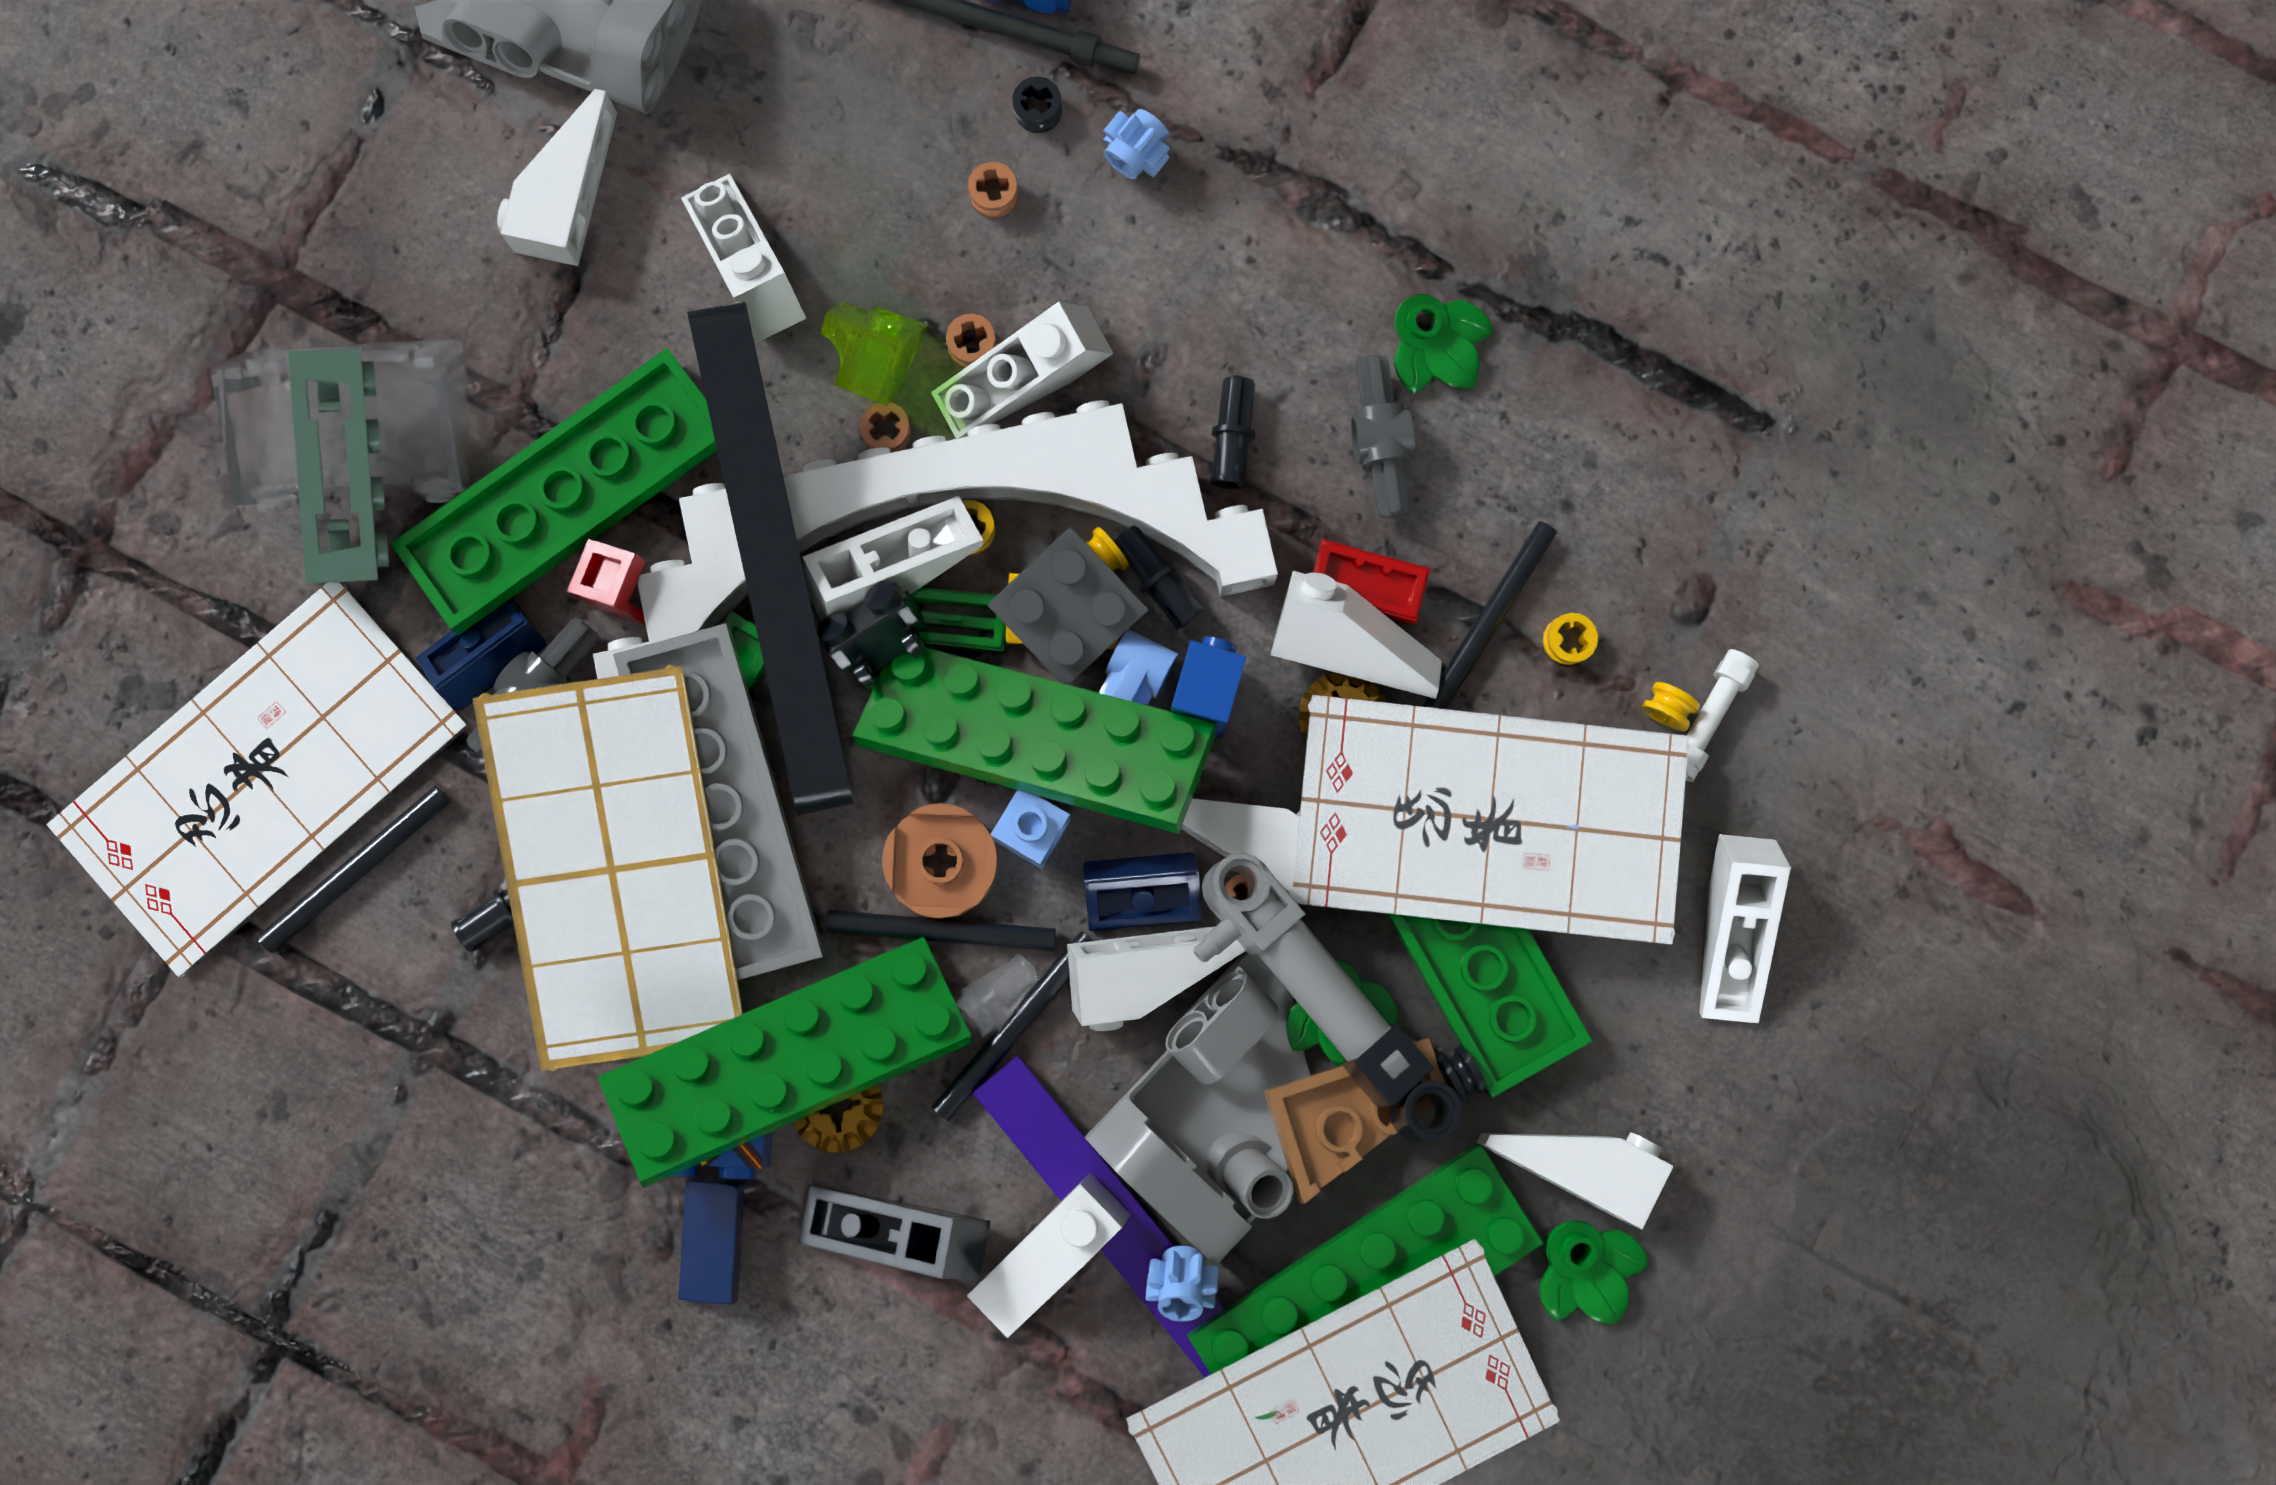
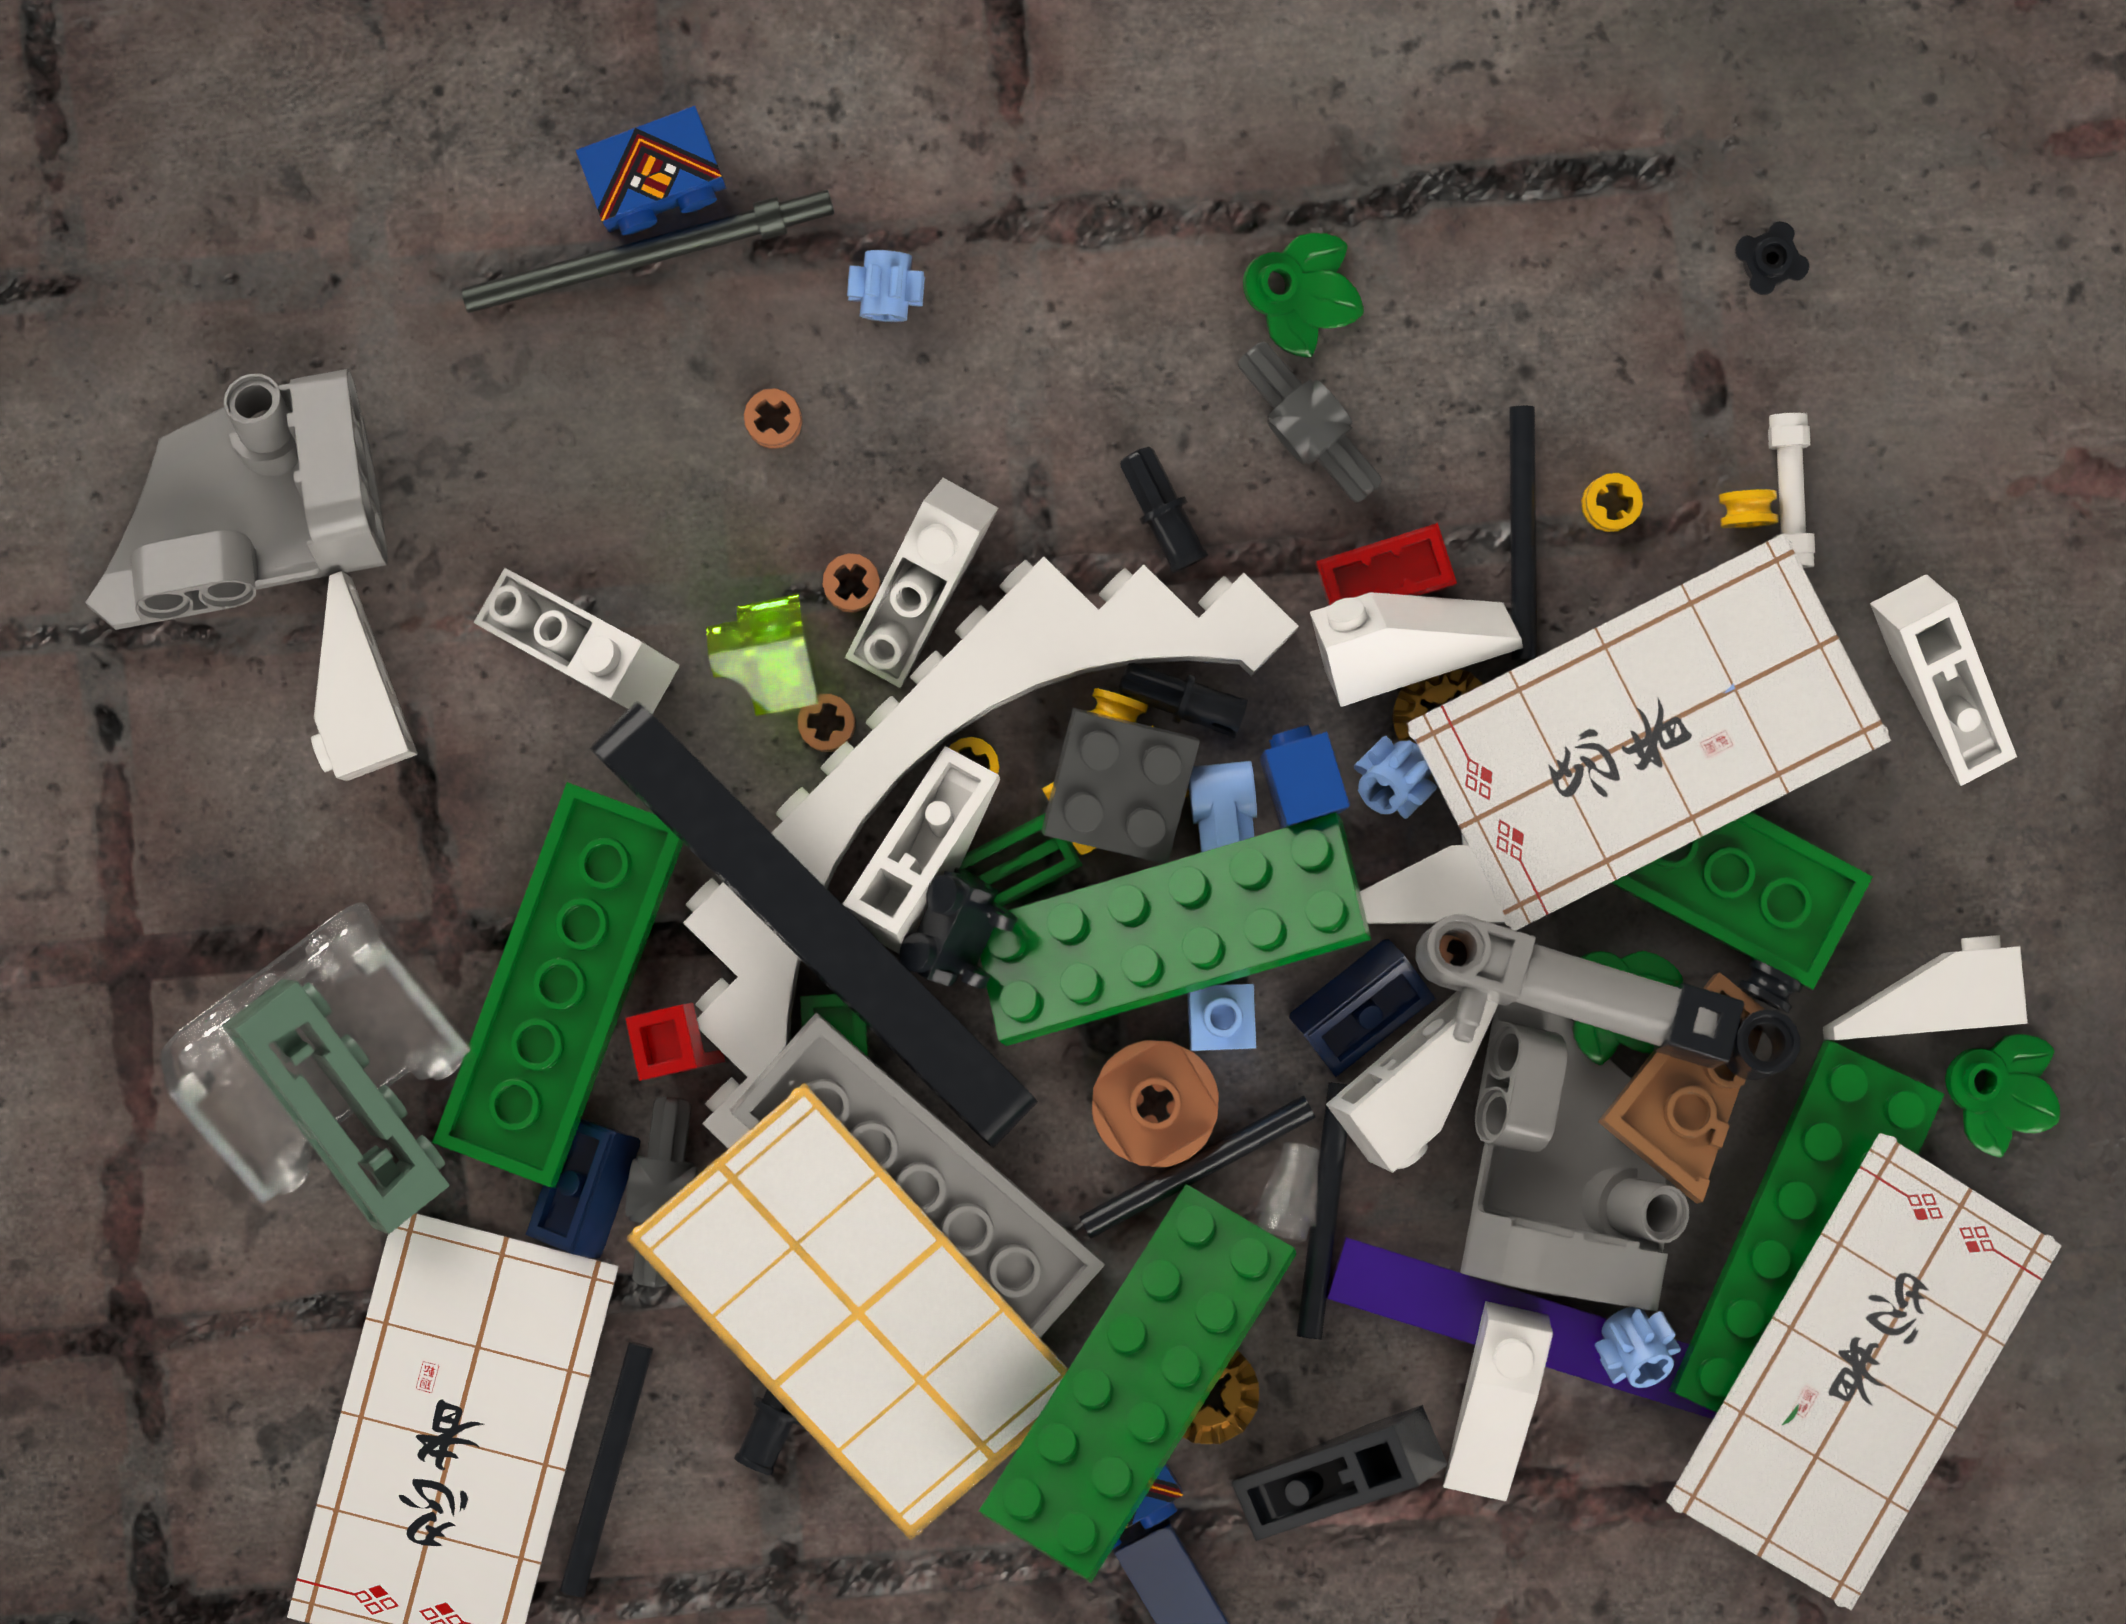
camera: 25 degrees left, 5 degrees up
black bush [1012,76,1062,133] -> none
none -> light blue gear [1354,736,1437,819]
none -> black plate [1735,221,1809,295]

